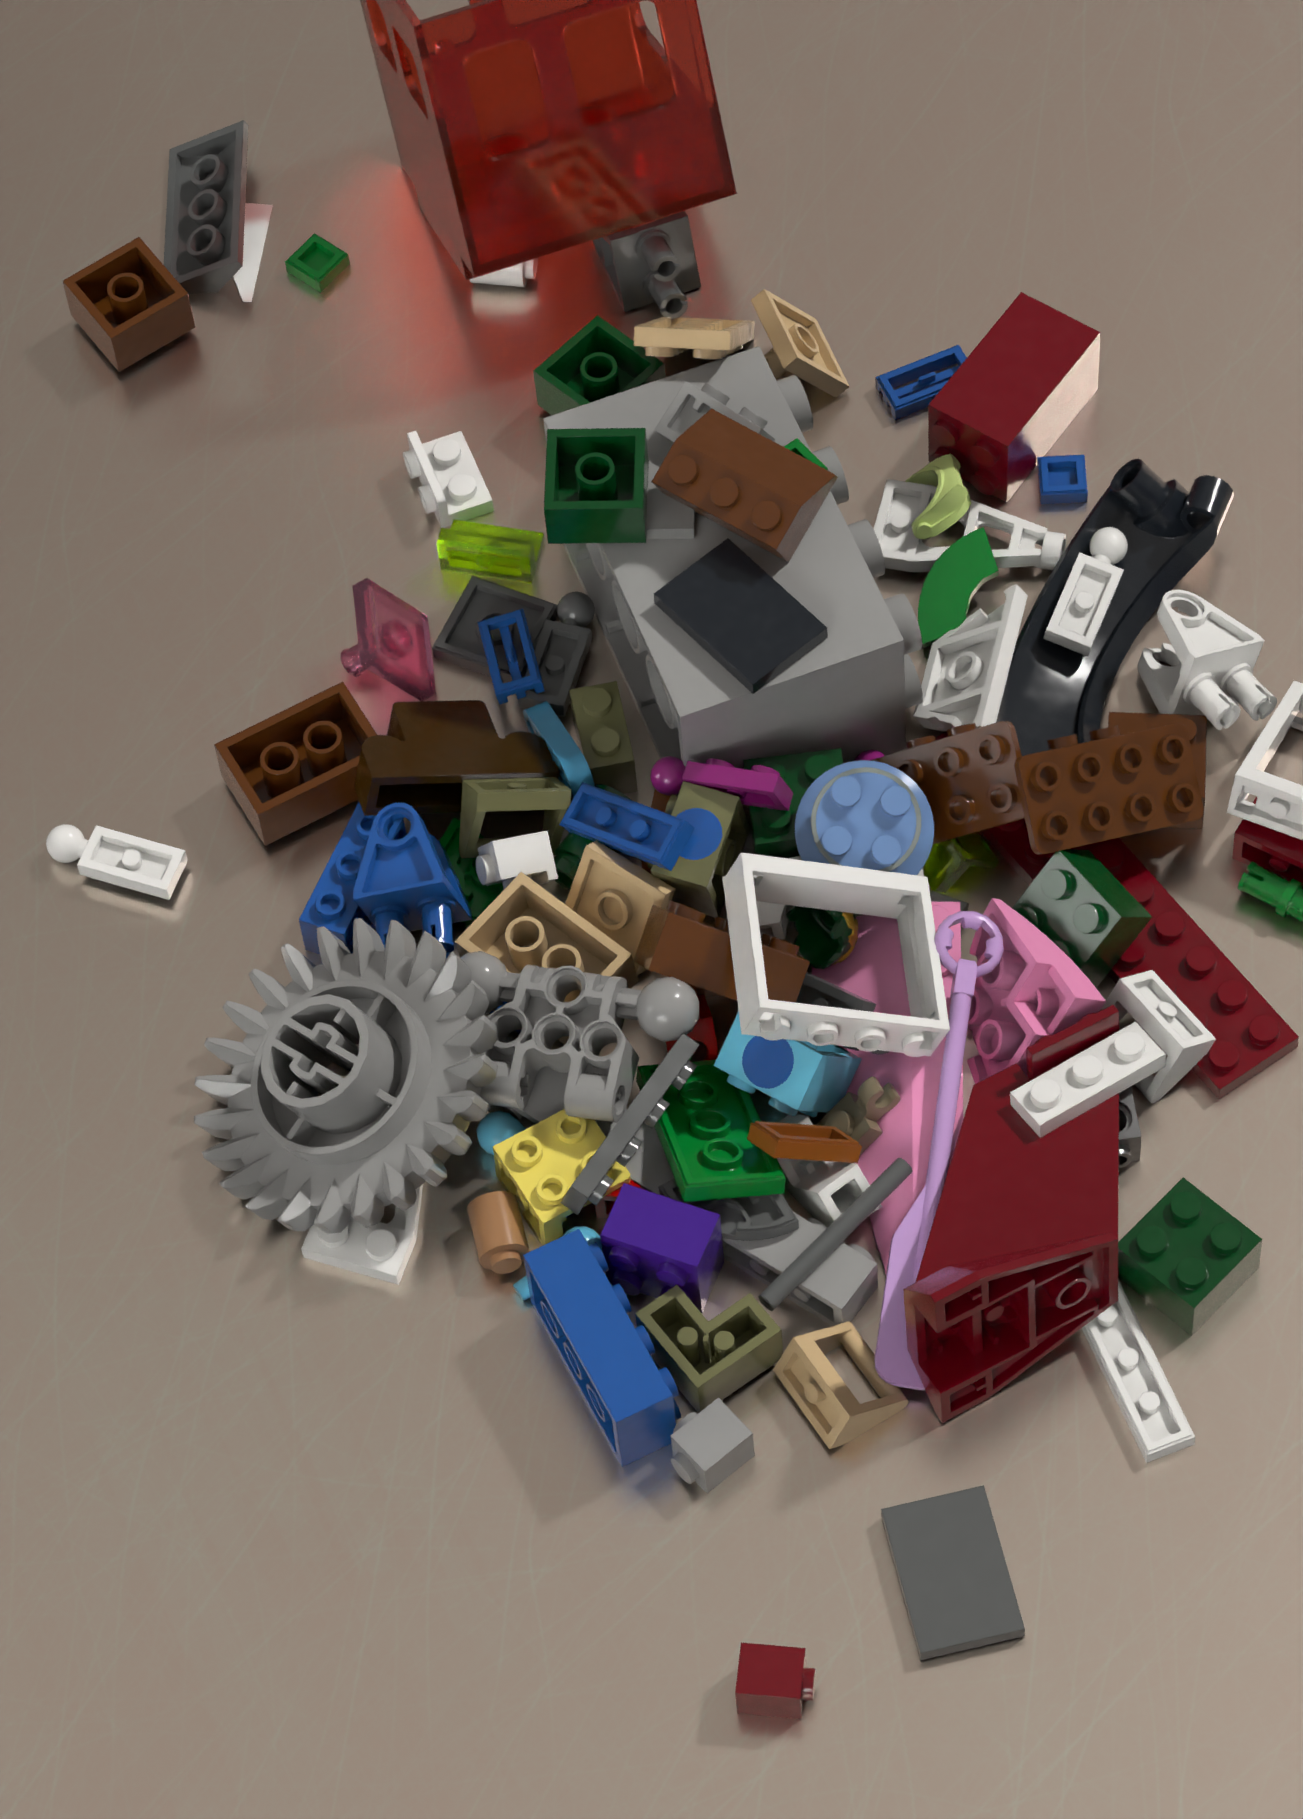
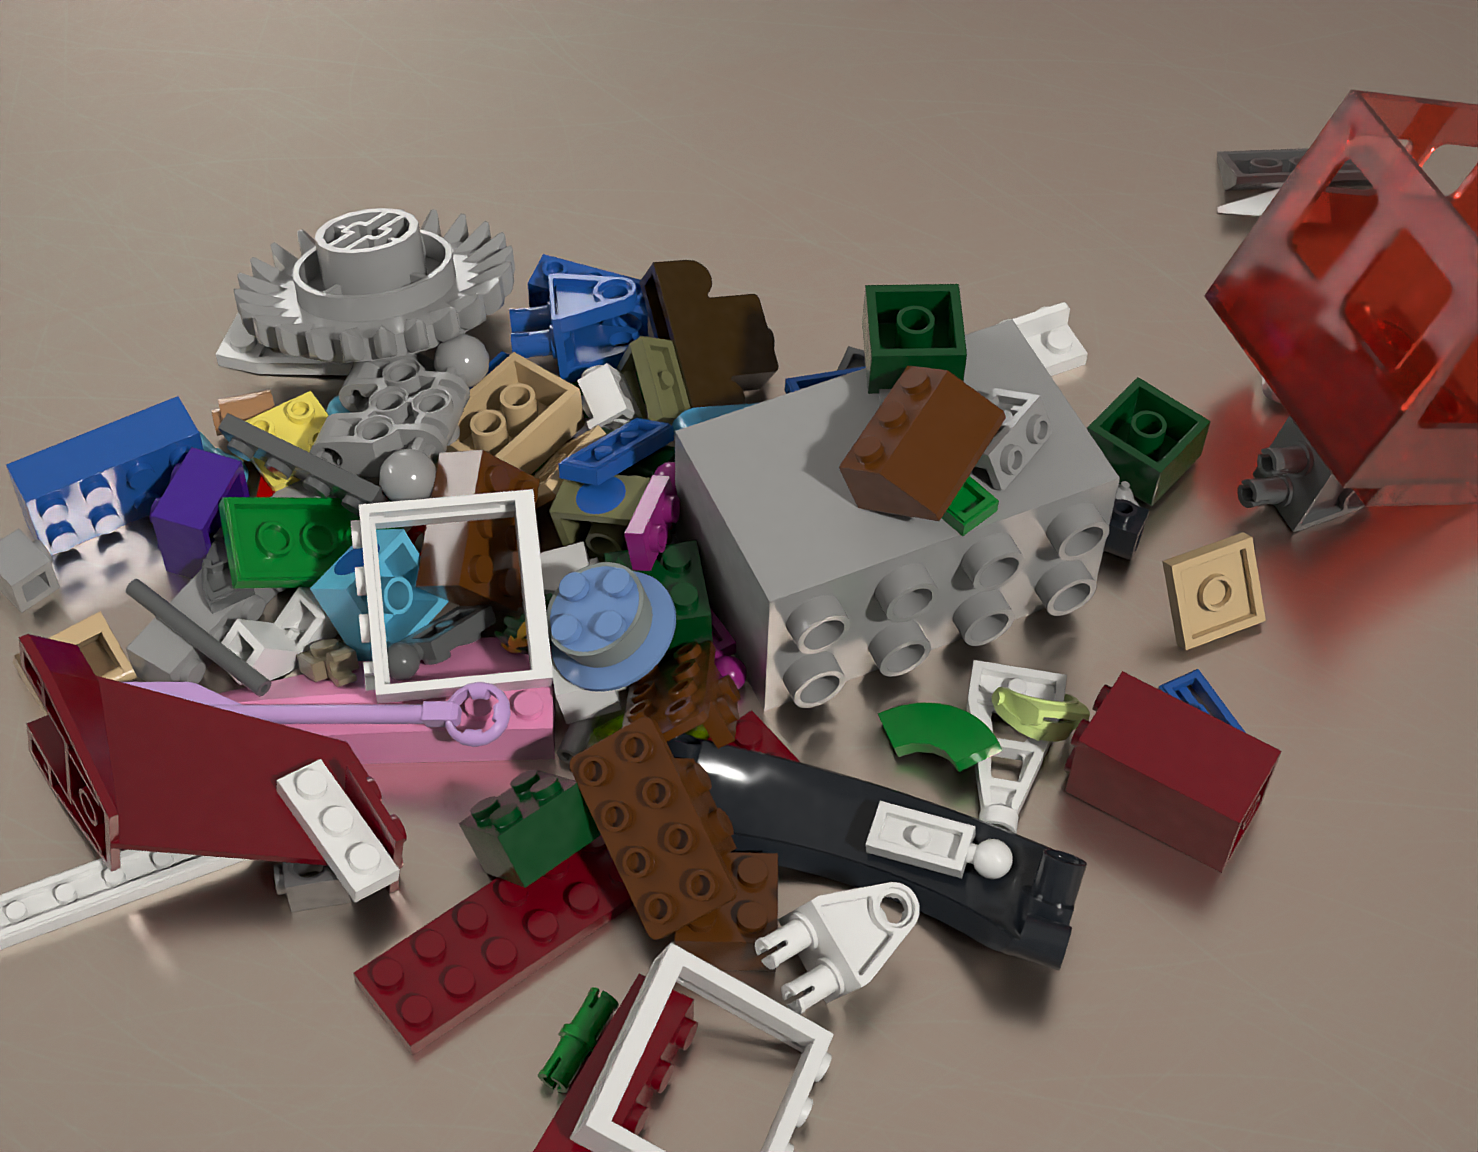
camera: 80 degrees right, 5 degrees down
white plate [46,824,188,900] -> none
reddish brown brick [63,237,195,372] -> none
reddish brown brick [214,682,377,846] -> none
clear pink tile [340,578,436,701] -> none
tan plate [634,317,755,359] -> none
olive brick [635,1285,783,1413] -> none
black tile [654,538,828,694] -> none
dark orange tile [747,1121,862,1163] -> none
white wing [913,584,1028,732] -> none
bright pink brick [967,898,1106,1084] -> none
blue tile [1037,455,1088,505] -> none
white tile [1100,970,1216,1103] -> none
dark green brick [1118,1177,1262,1336] -> none

